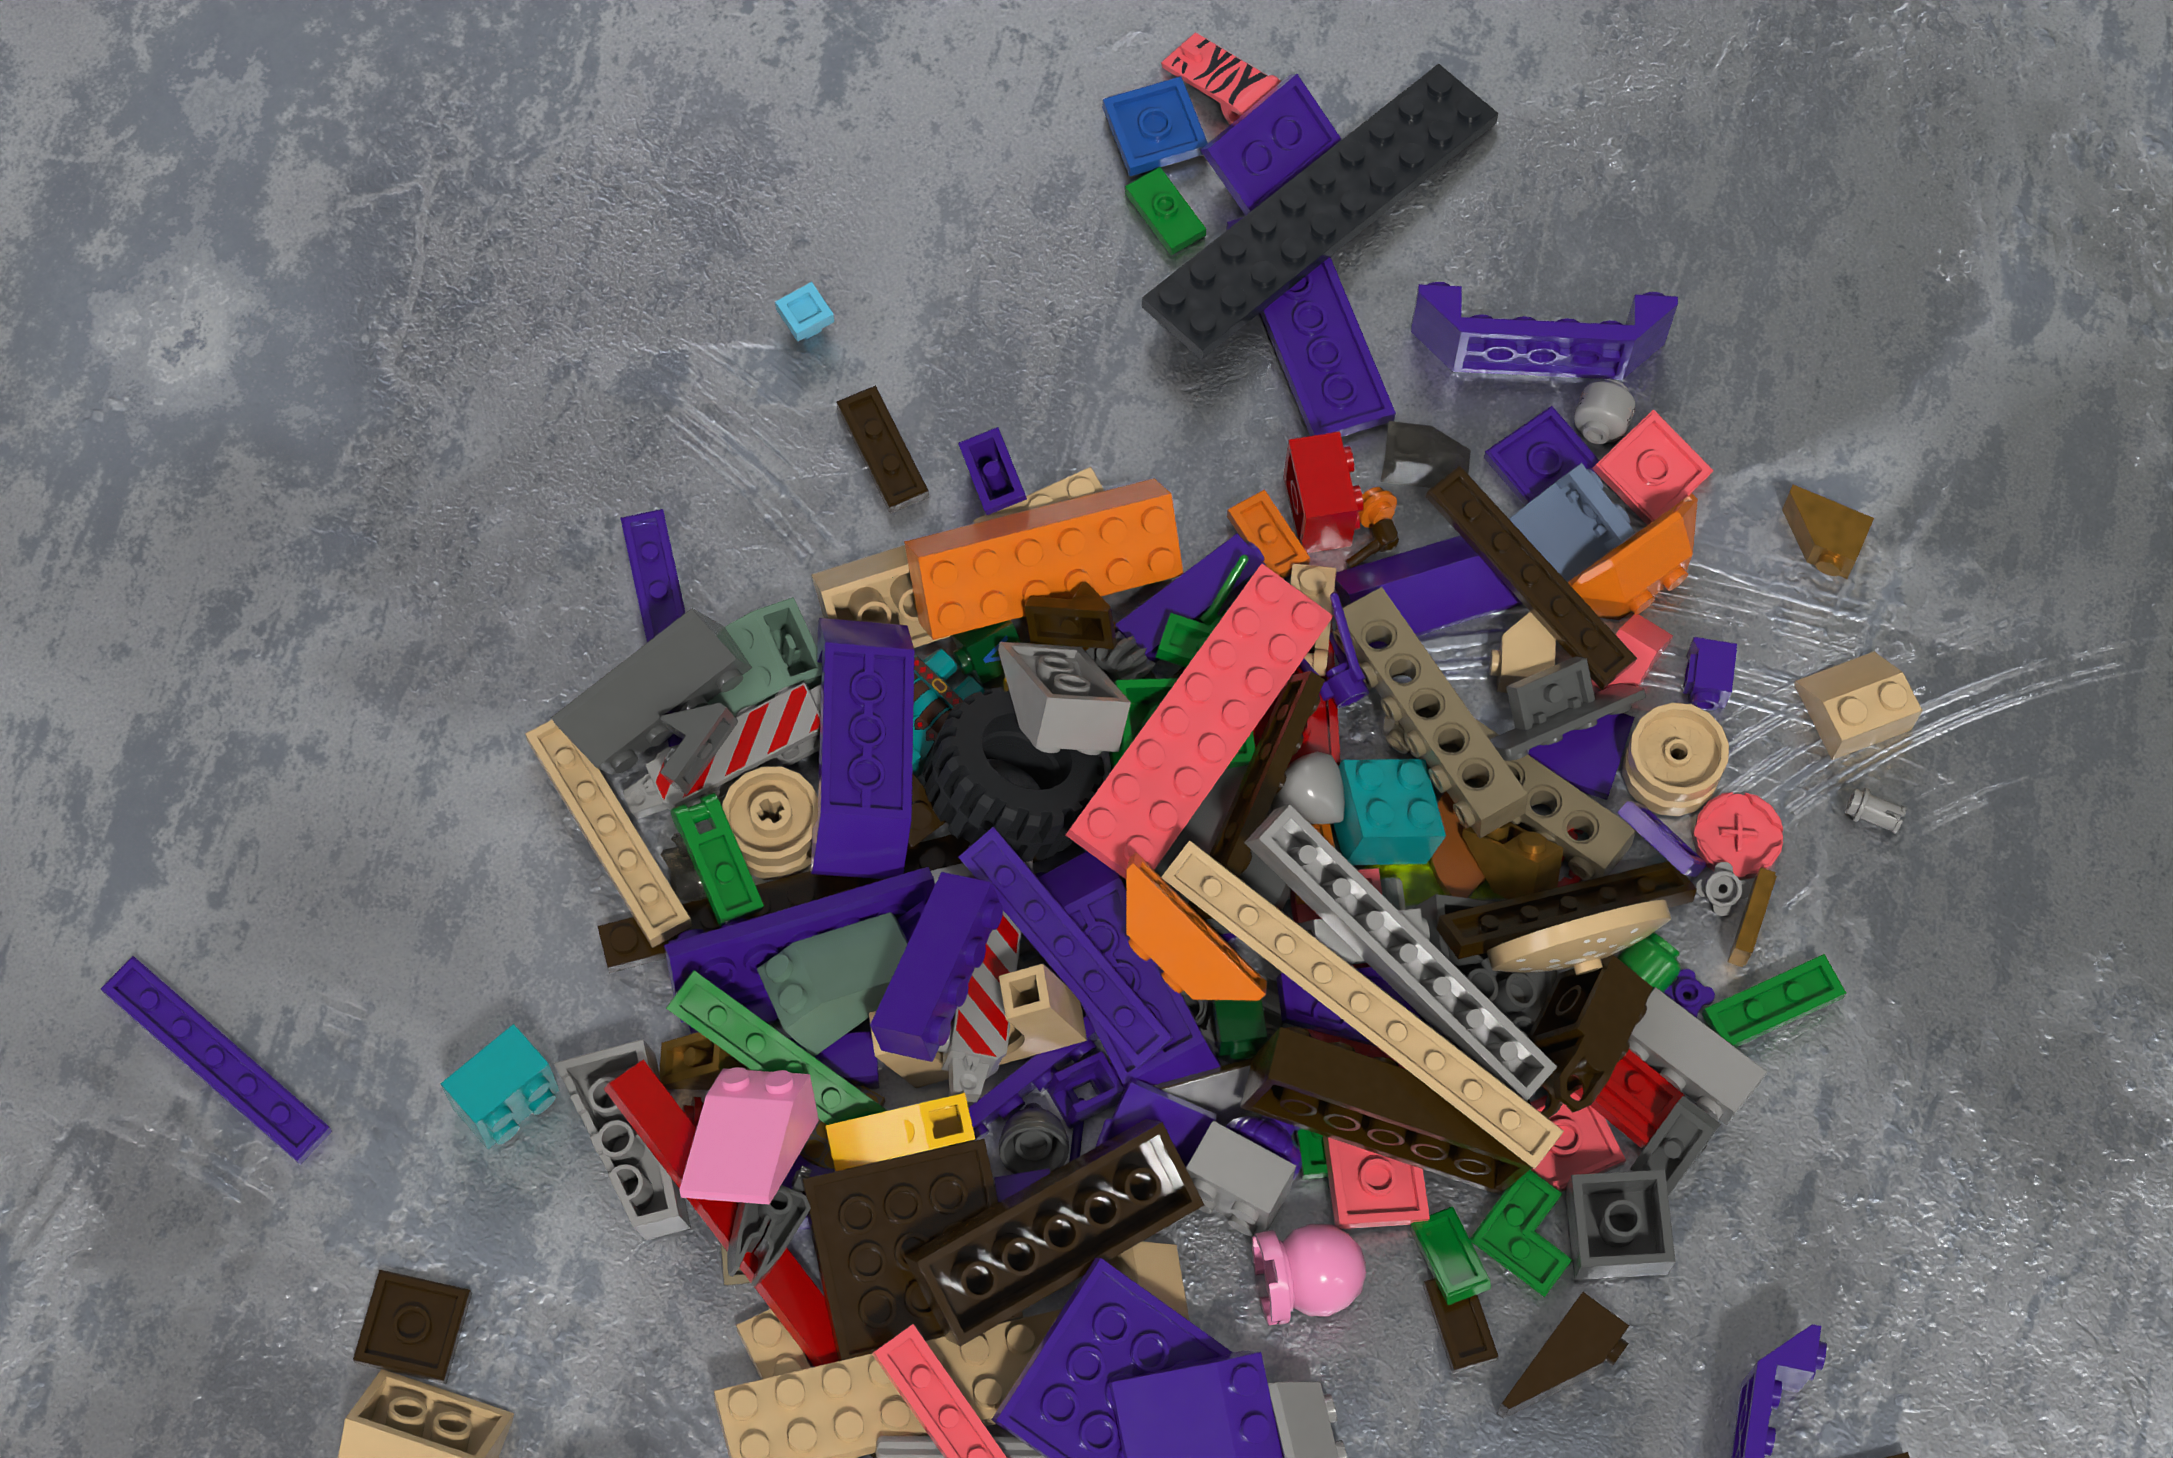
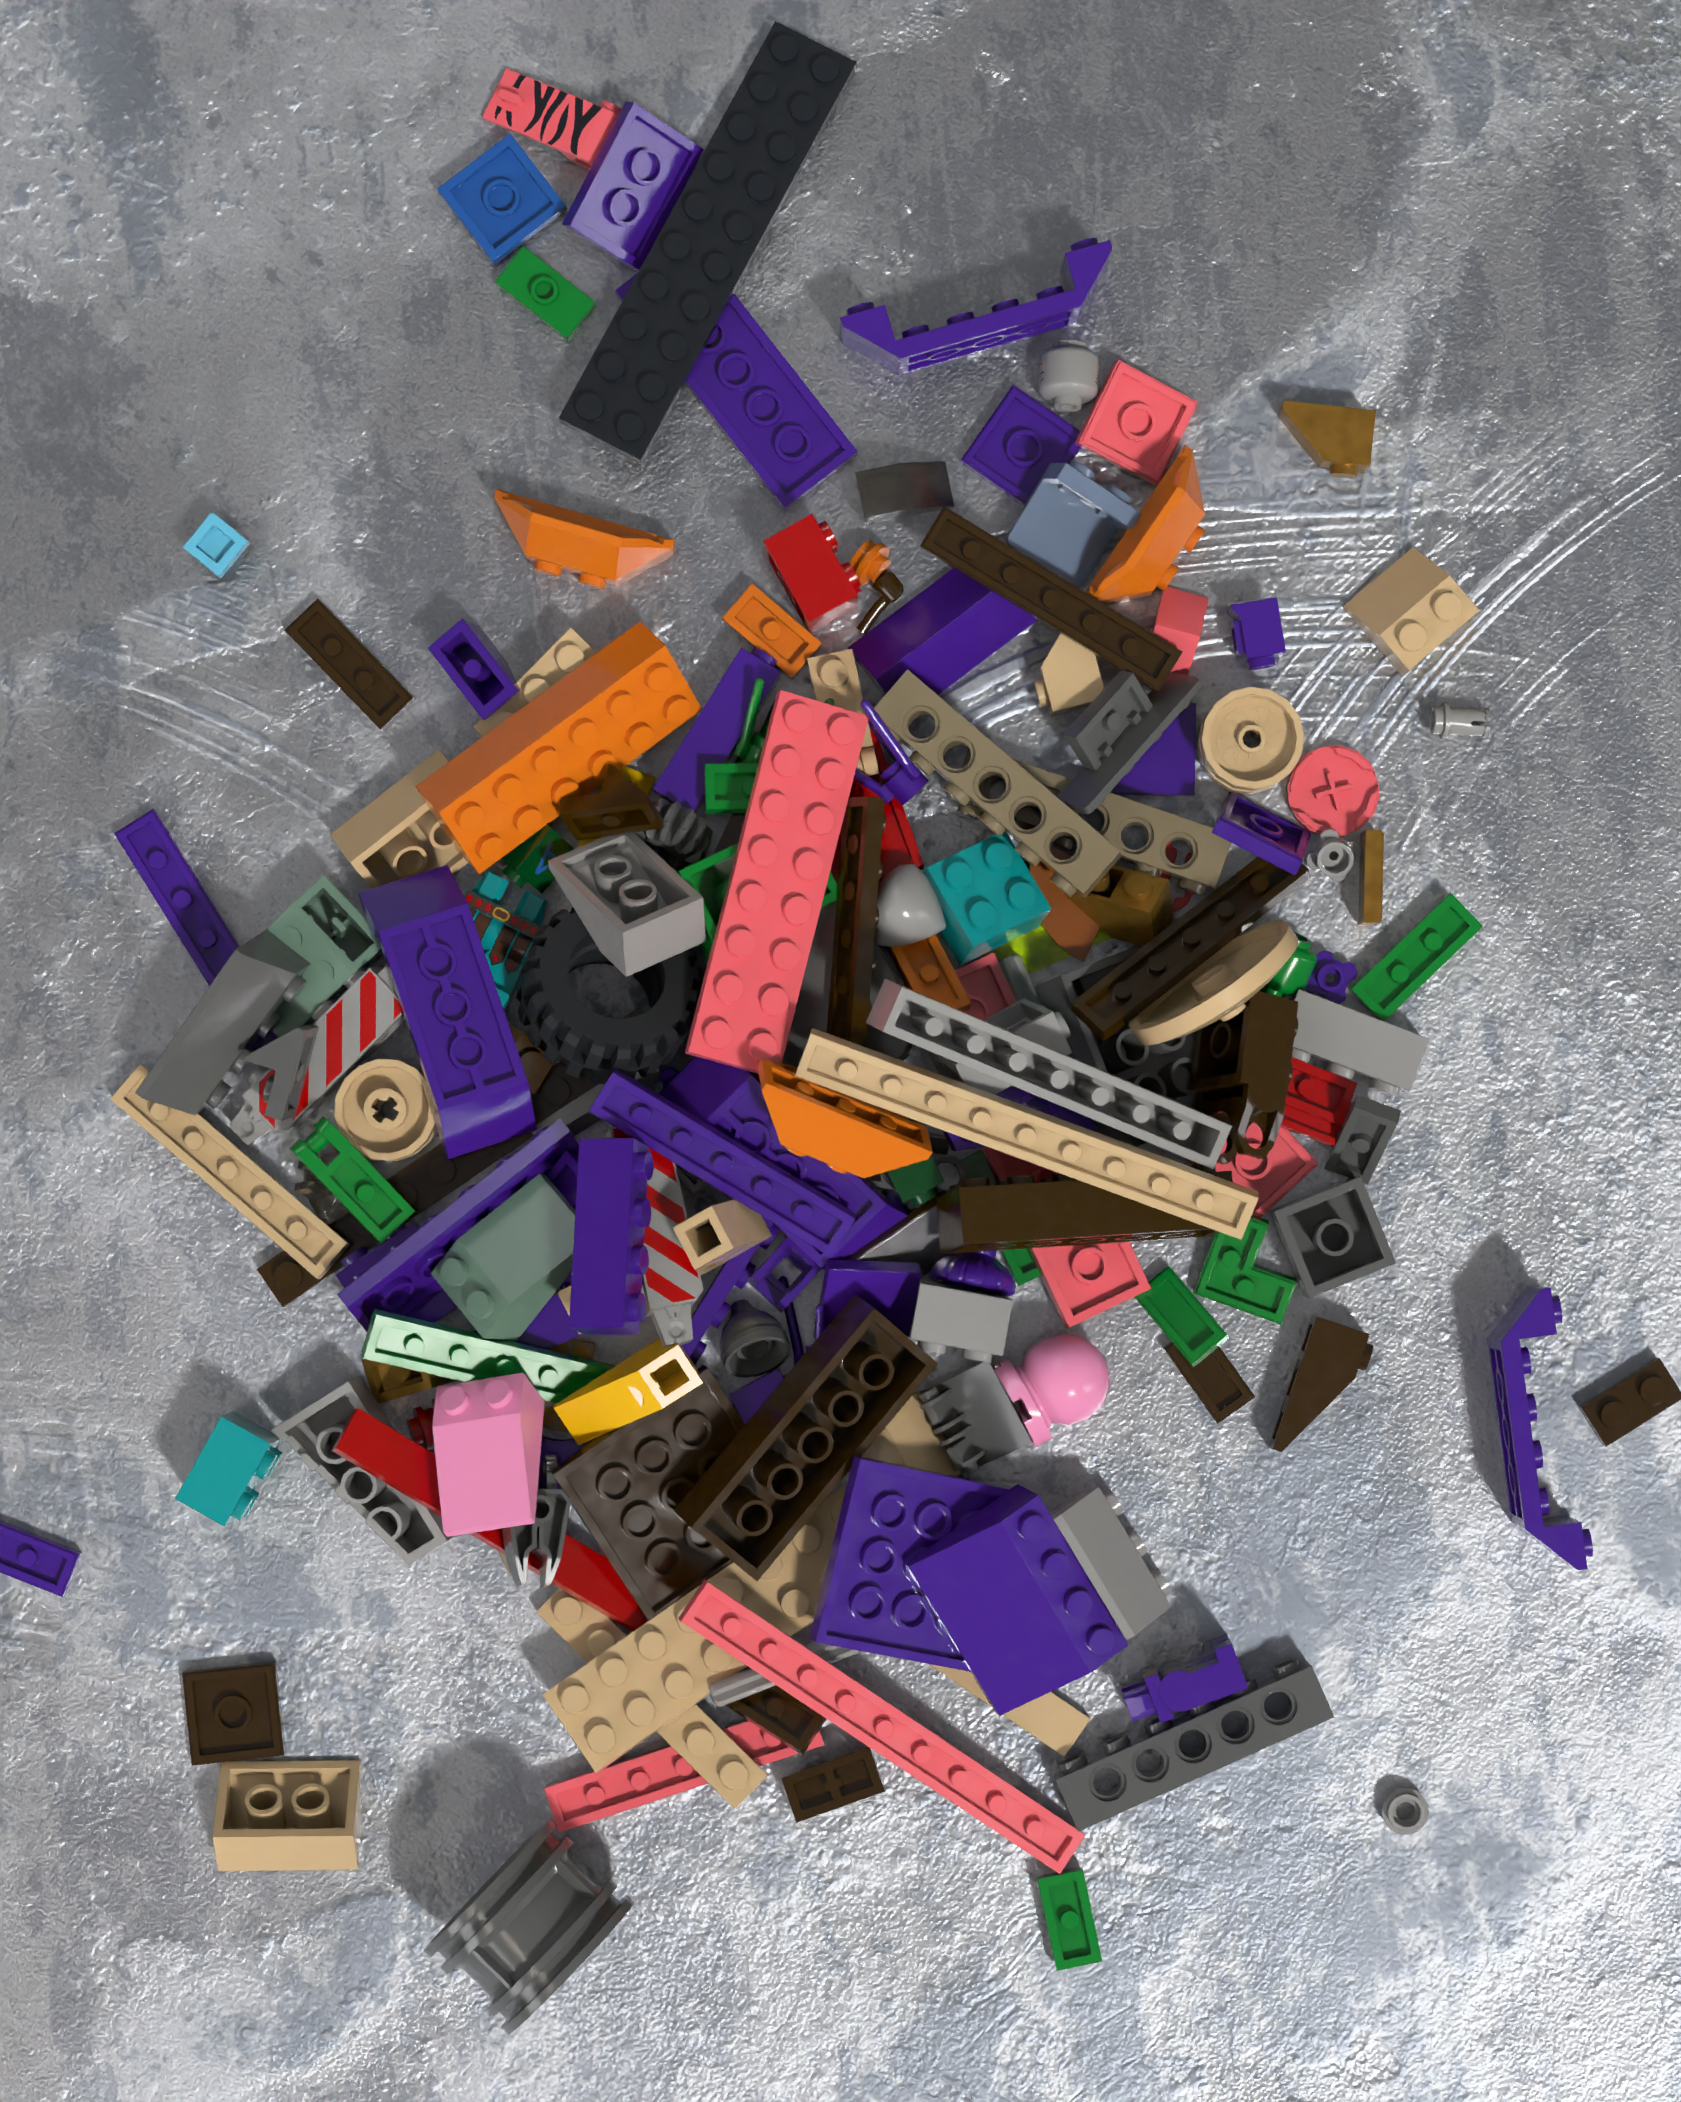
camera: 20 degrees left, 20 degrees up
none -> orange wedge [494,489,676,590]
none -> dark grey hinge [919,1361,1033,1477]

